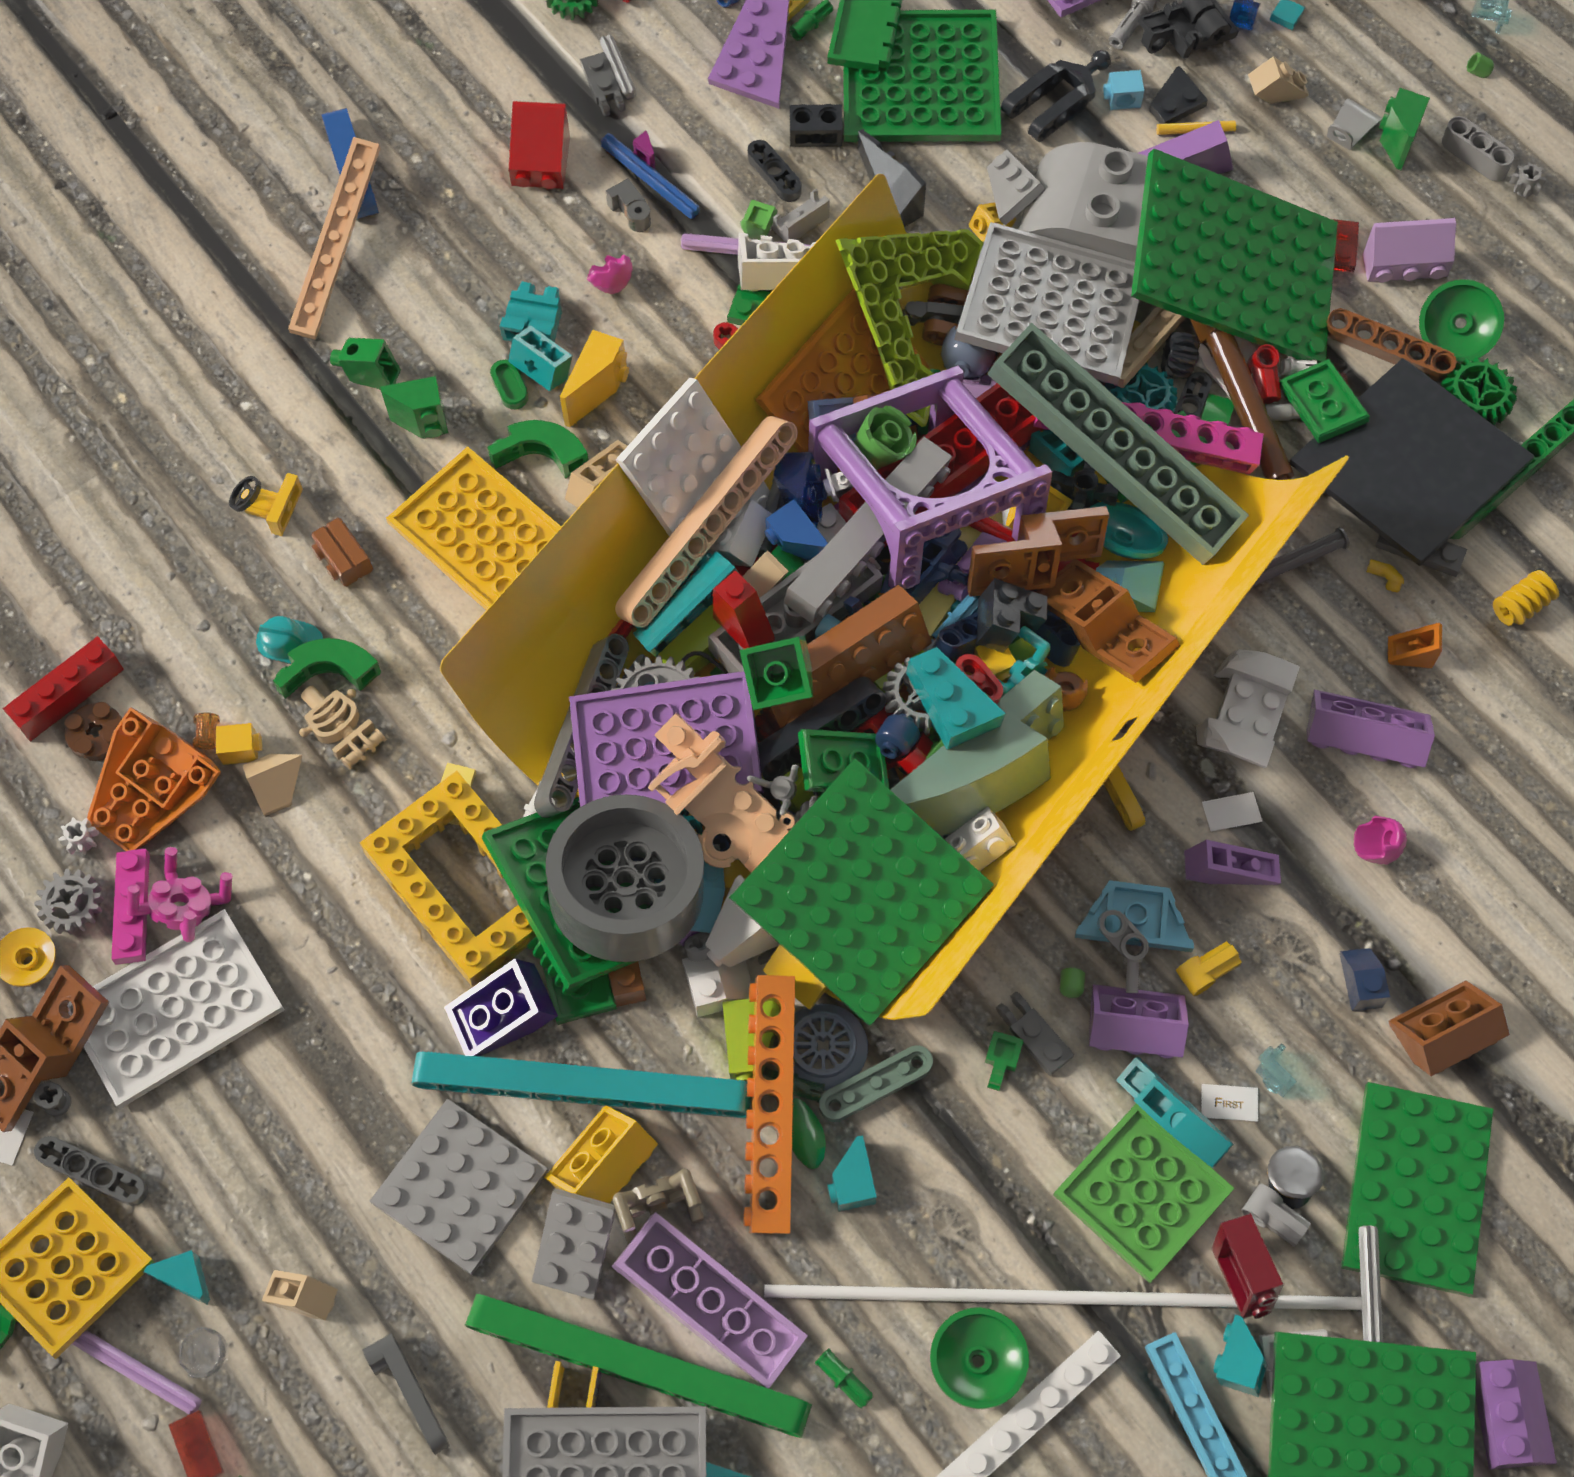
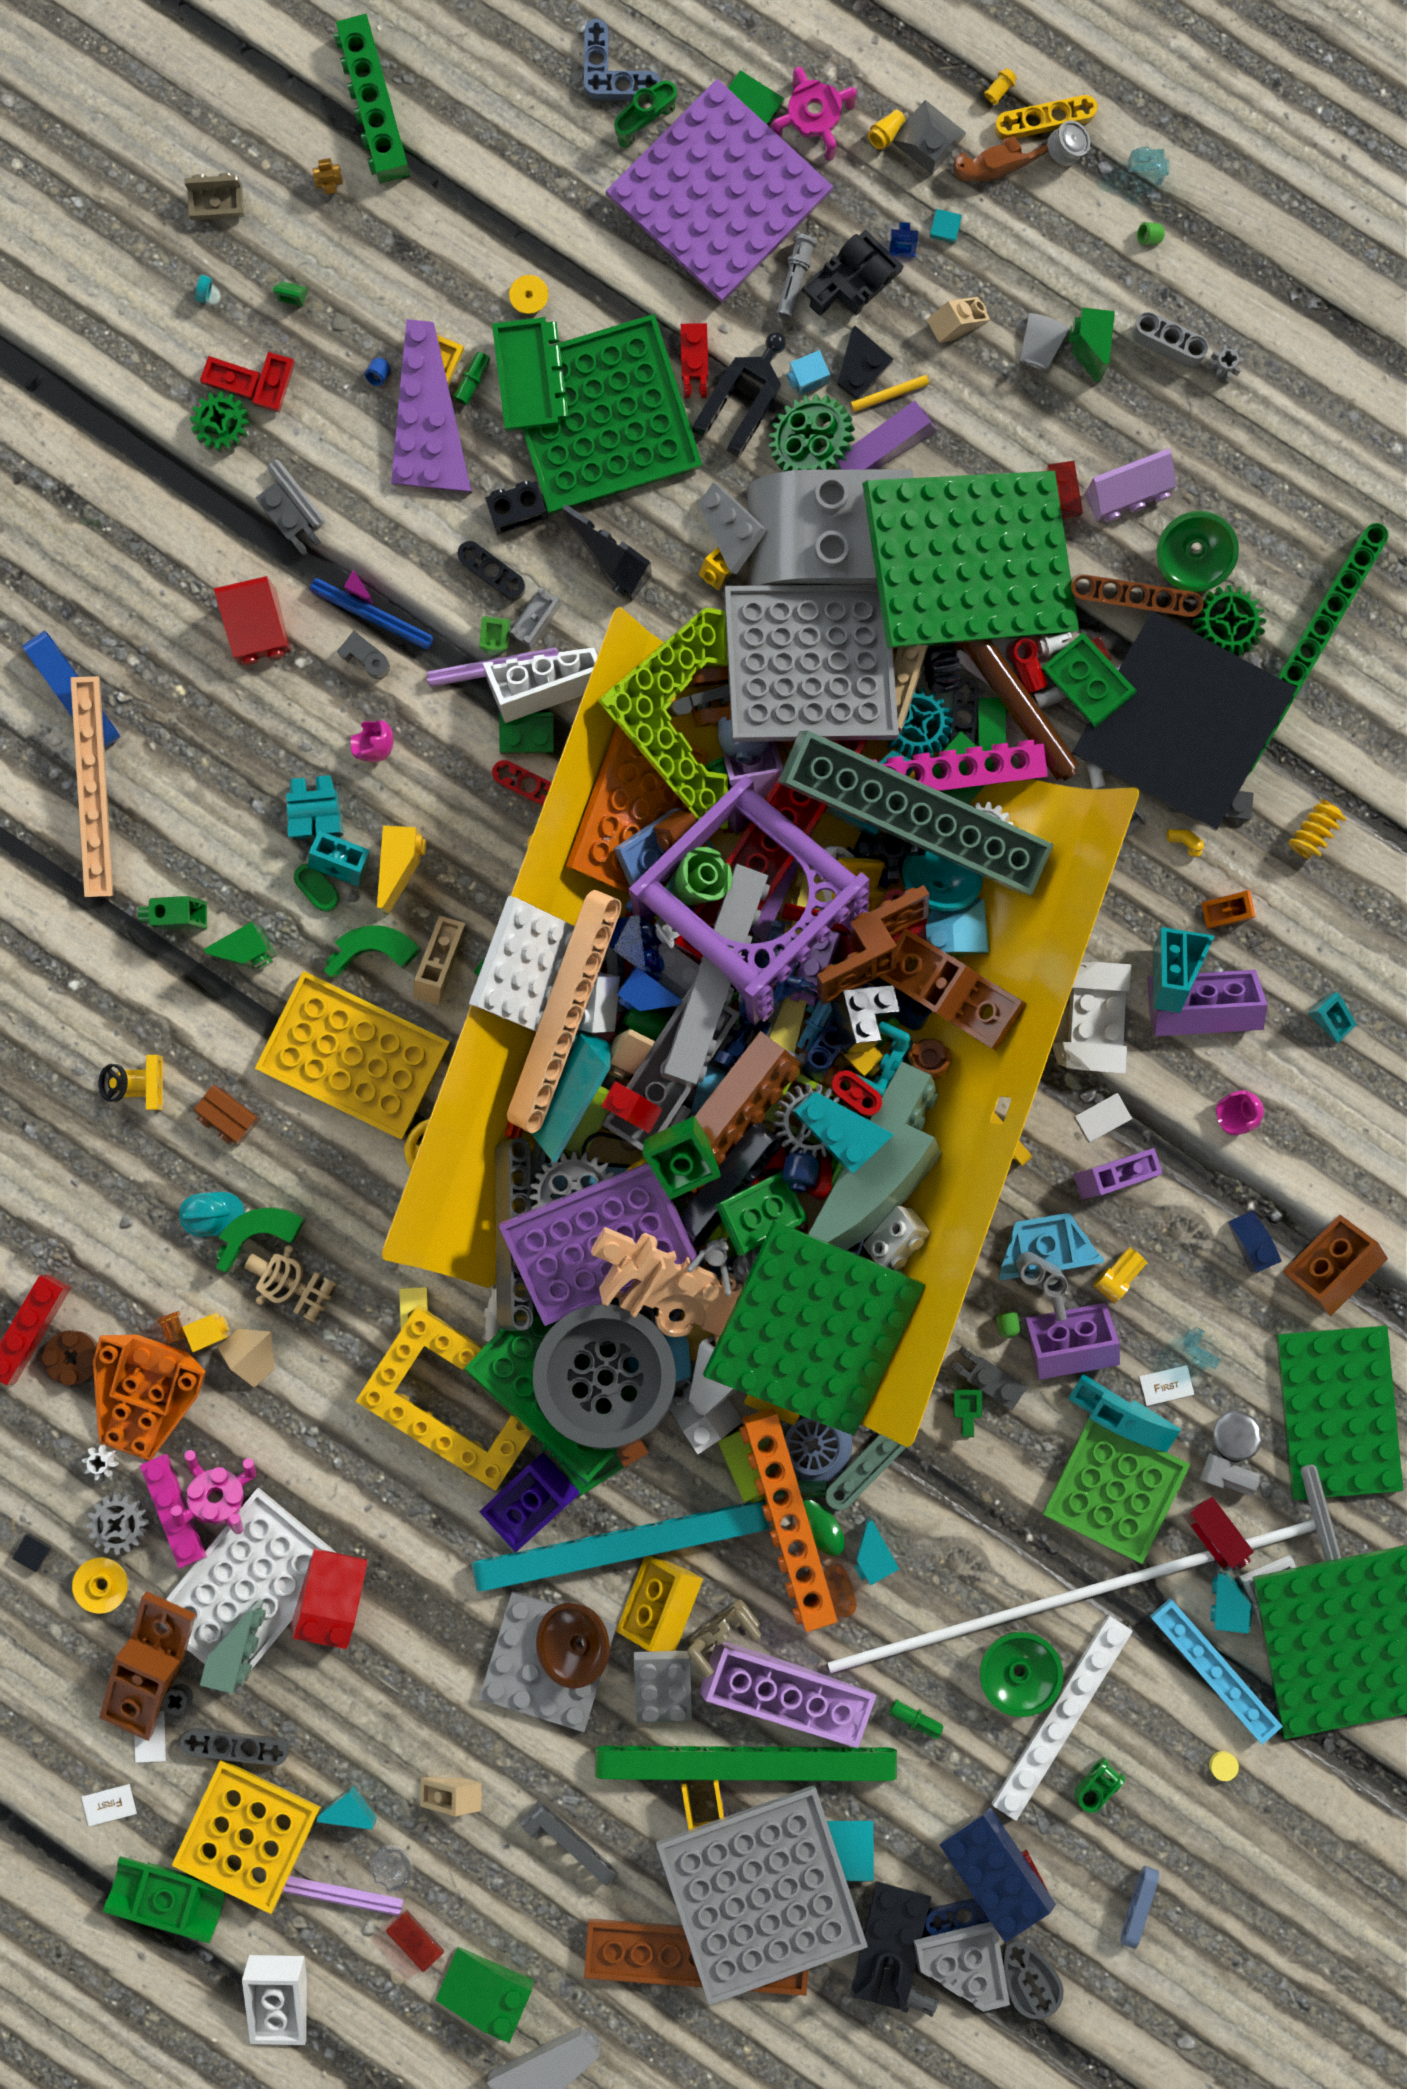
camera: 20 degrees left, 20 degrees up
none -> sand green slope [200,1600,266,1694]
none -> red slope [290,1548,368,1649]
none -> reddish brown dish [536,1602,610,1689]
none -> red hinge [681,323,708,398]
none -> green gear [769,394,855,472]
none -> clear orange beam [824,1564,857,1617]
none -> teal wedge [1153,927,1214,1013]
none -> teal slope [1308,992,1357,1043]

